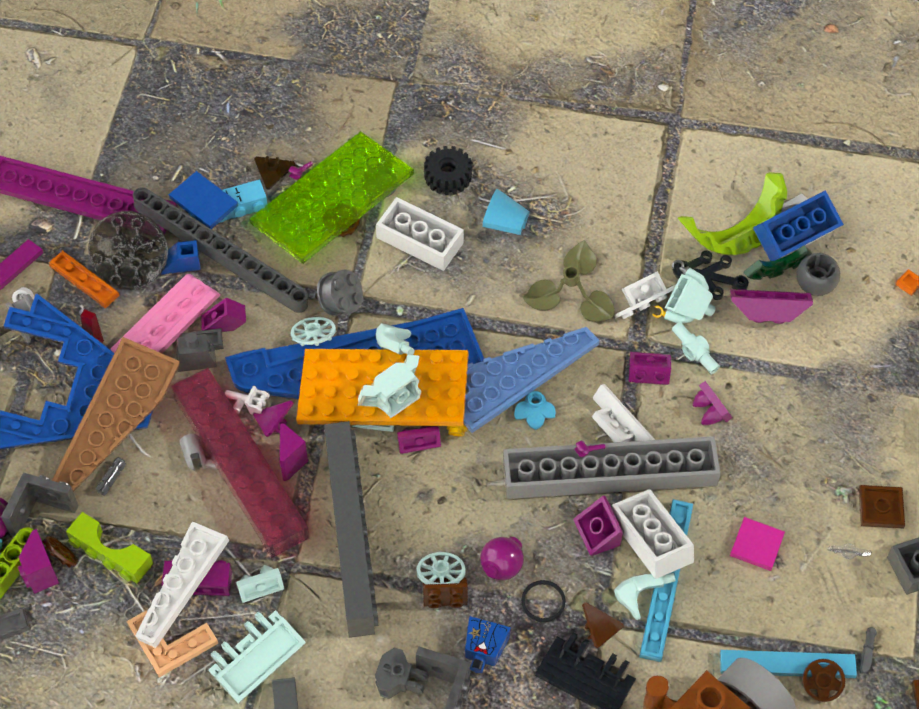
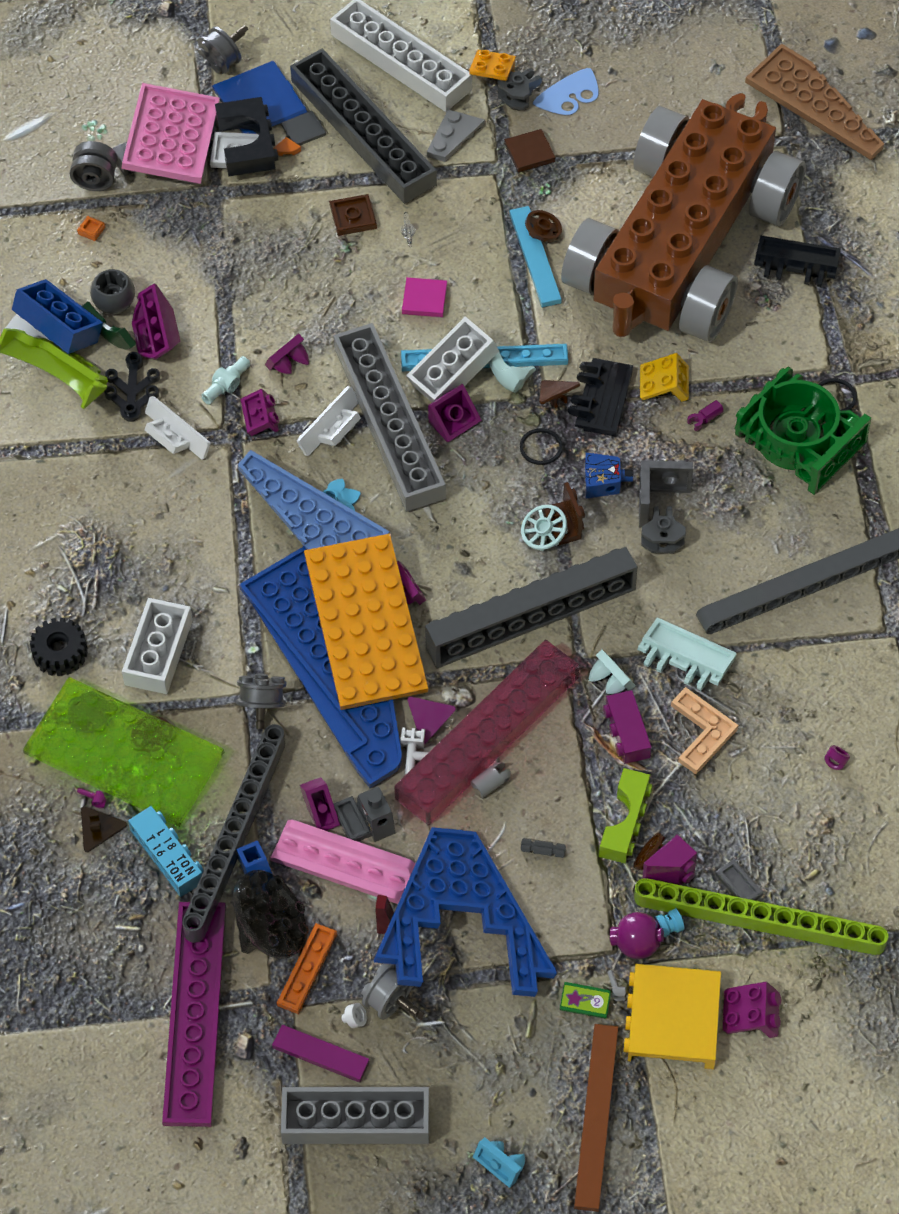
camera: 105 degrees left, 0 degrees up
flat silver bracket [1,472,78,537] -> none
medium nougat wing [52,337,180,492] -> none
white wing [135,522,229,648] -> none
blue tile [168,171,238,229] -> none
magenta slope [280,424,308,481] -> none
light aqua wheel [291,317,336,346] -> none
light aqua slope [358,355,421,418] -> none
light aqua animal [376,323,415,355] -> none
magenta brick [480,536,524,581] -> none
medium azure slope [482,189,529,235] -> none
olive plant [523,240,614,322] -> none
magenta hand [574,440,605,457] -> none
light aqua torso [652,260,715,324] -> none
dark grey piece [859,627,877,673] -> none

